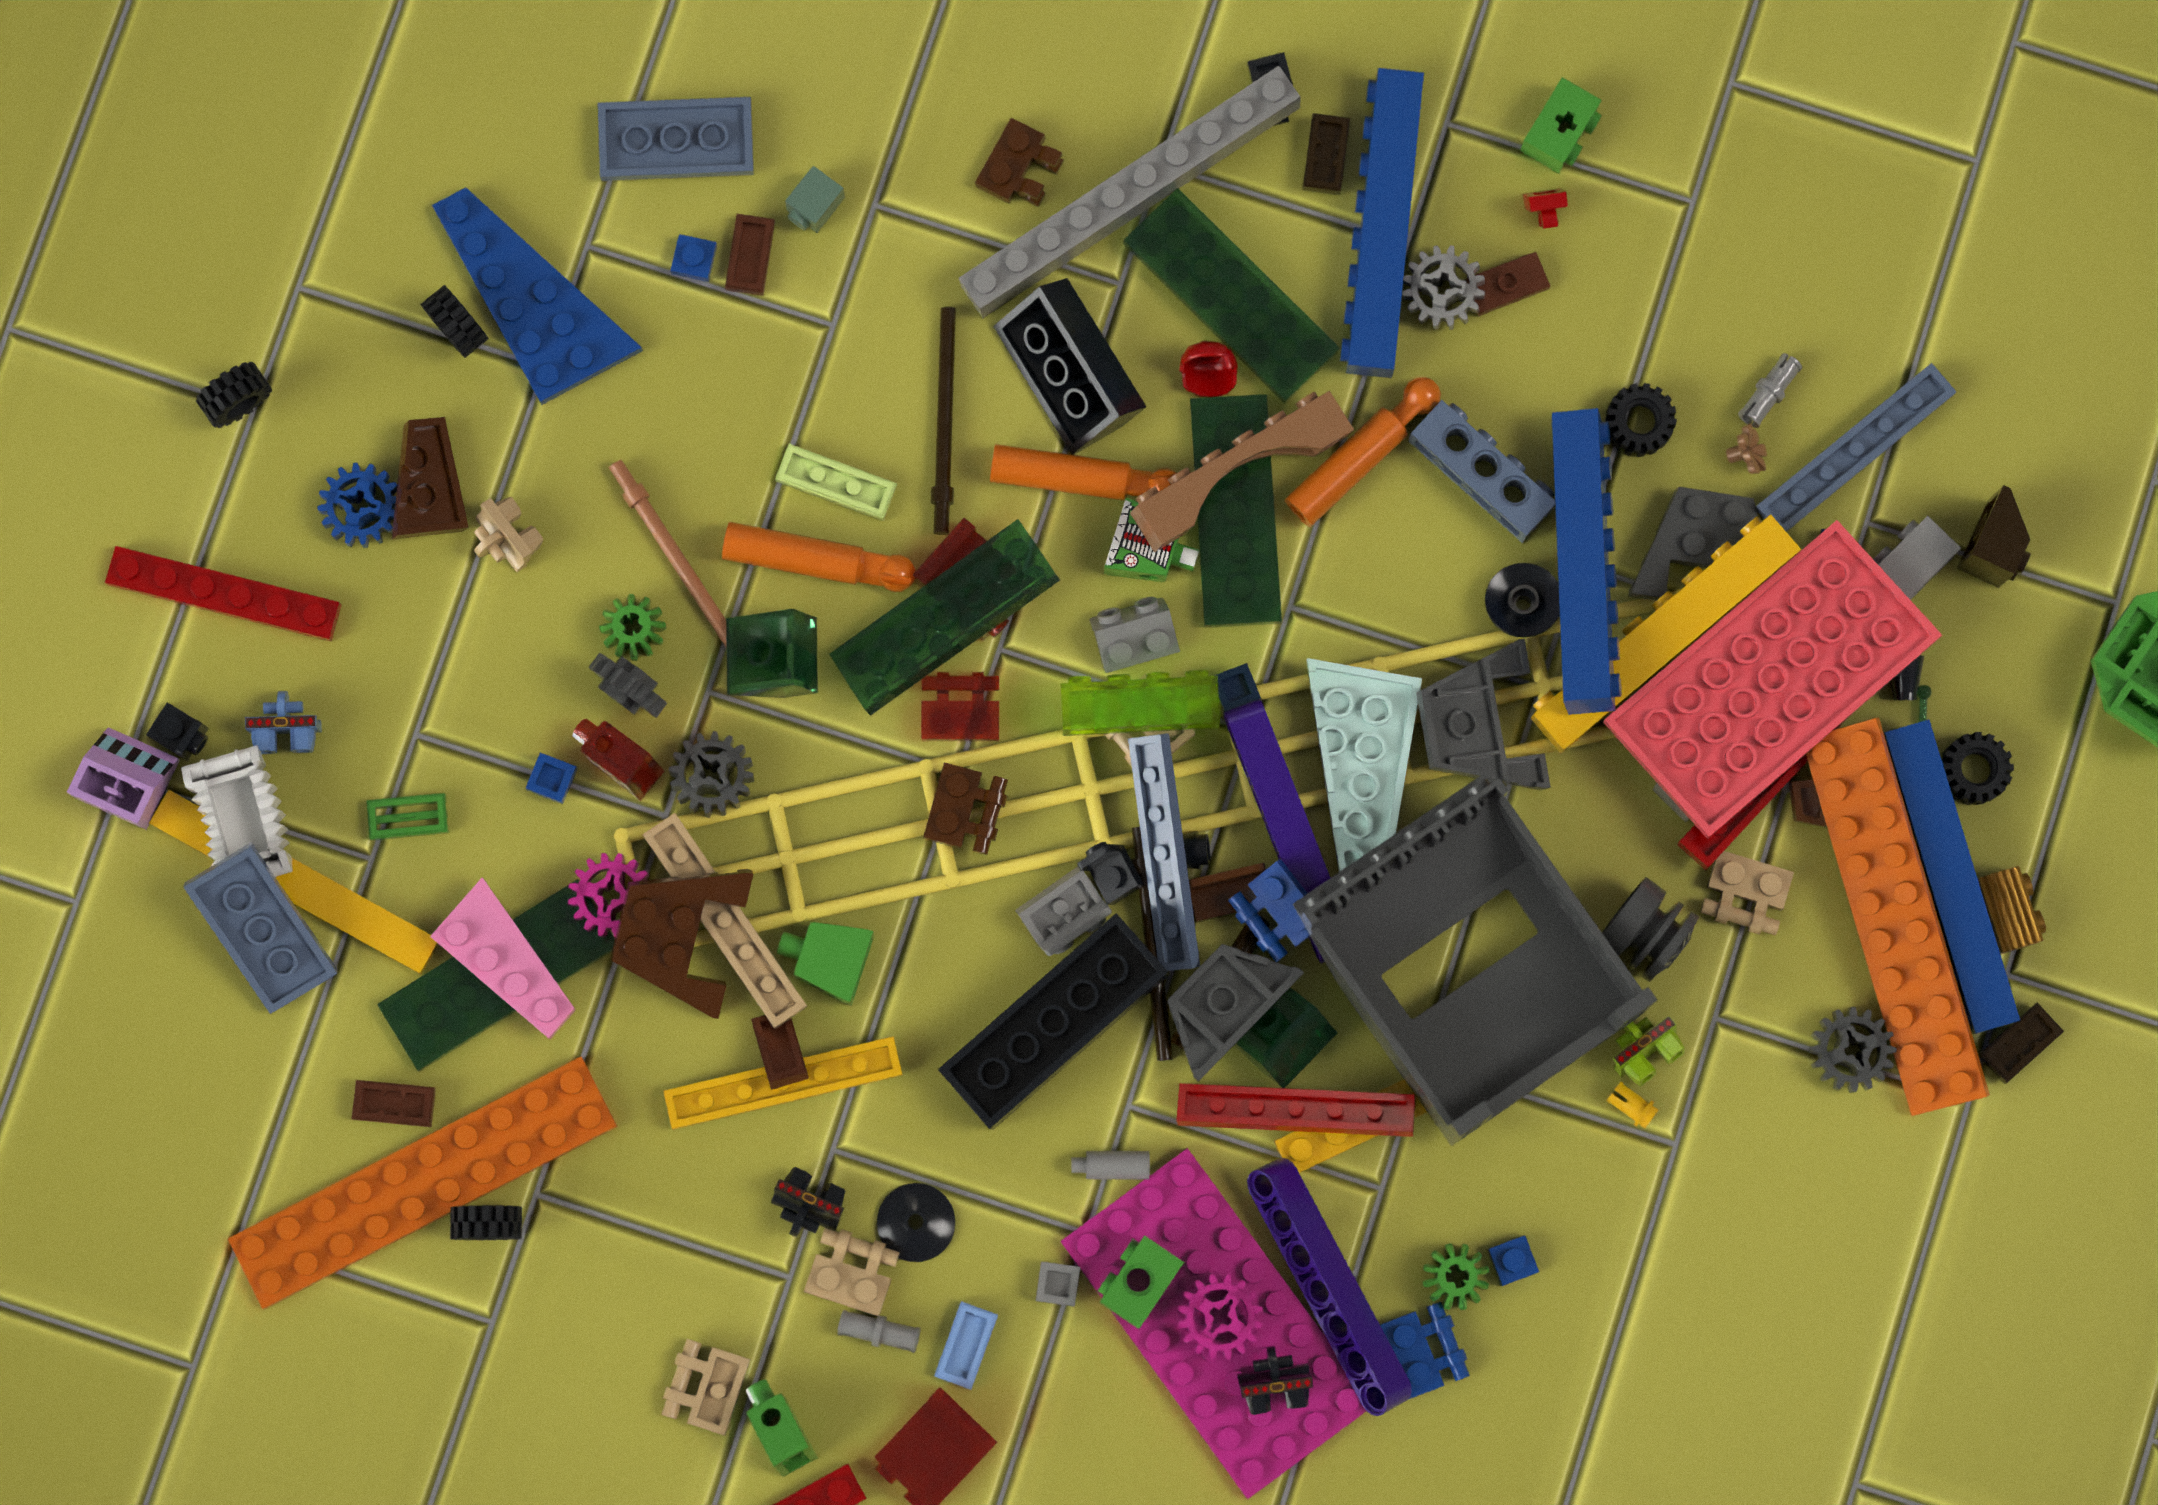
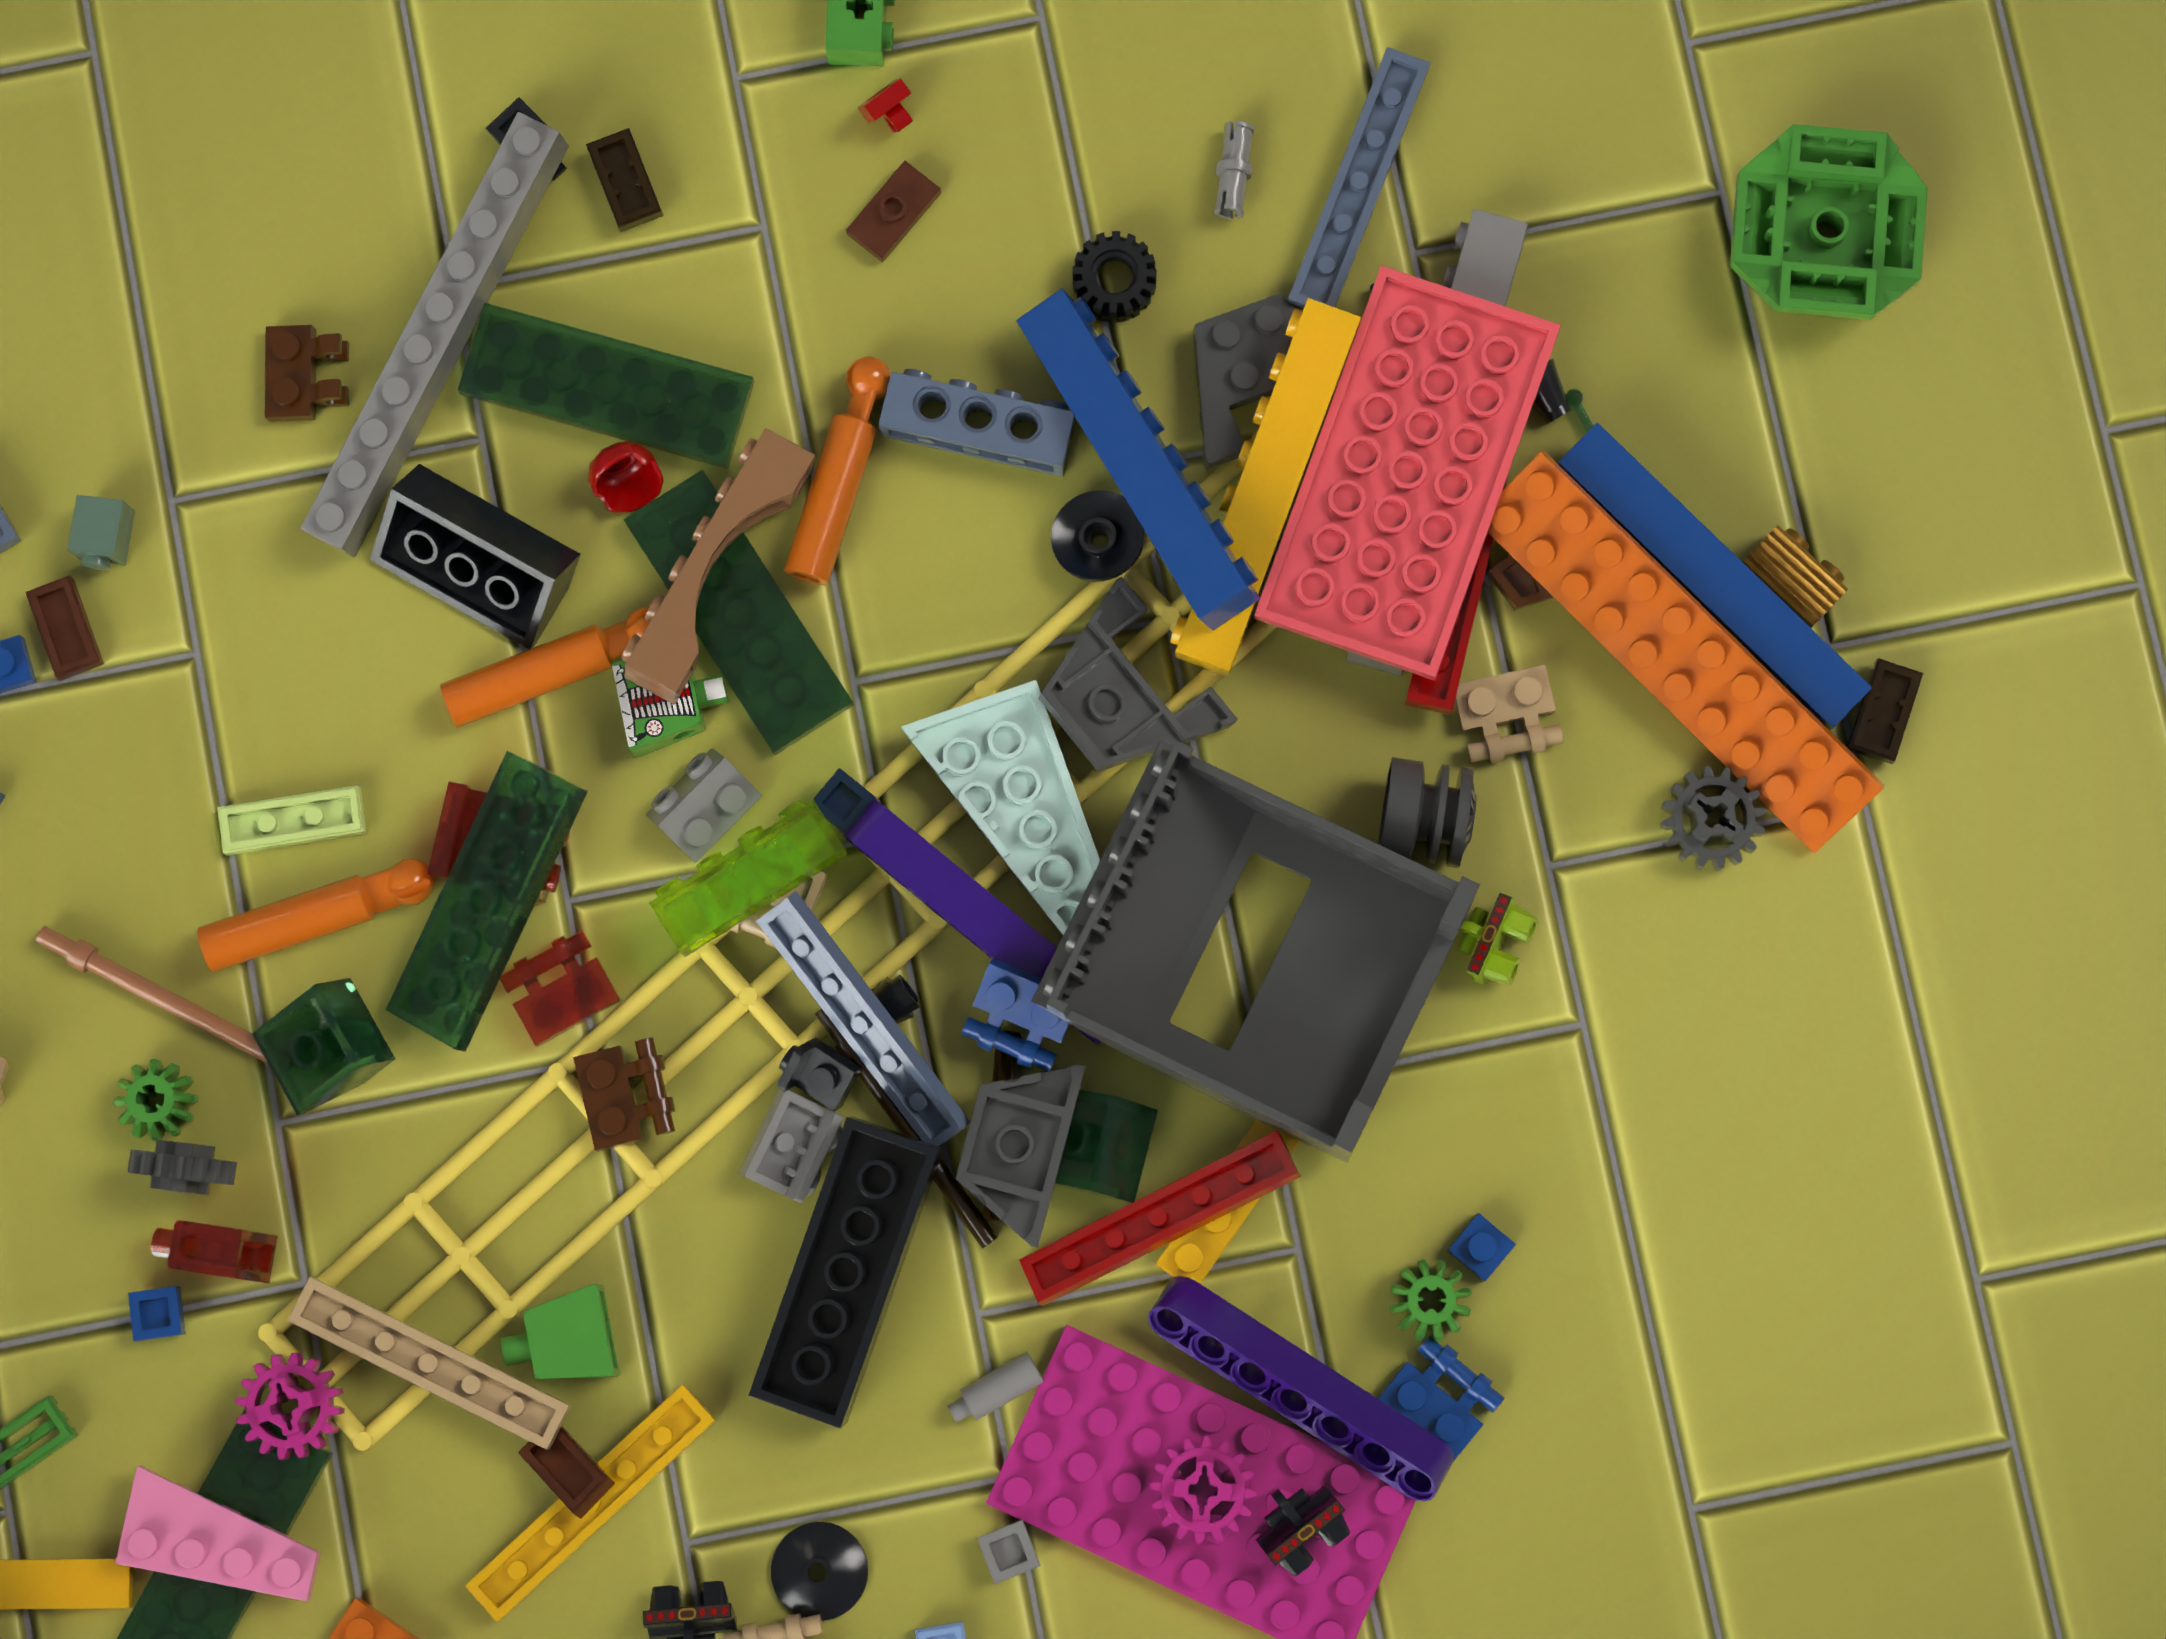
camera: 20 degrees left, 0 degrees up
reddish brown wing [611,869,754,1019] -> none
dark grey gear [669,731,754,818] -> none
dark brown bar [931,307,956,535] -> none
bright green brick [1098,1235,1184,1330] -> none
reddish brown panel [1189,863,1266,923] -> none
blue brick [1340,68,1424,378] -> none
light grey gear [1402,245,1485,330] -> none
yellow pin [1606,1081,1659,1128] -> none
medium nougat plant [1726,423,1767,474] -> none
black tyre [1942,732,2014,805] -> none
dark brown slope [1957,485,2031,588] -> none

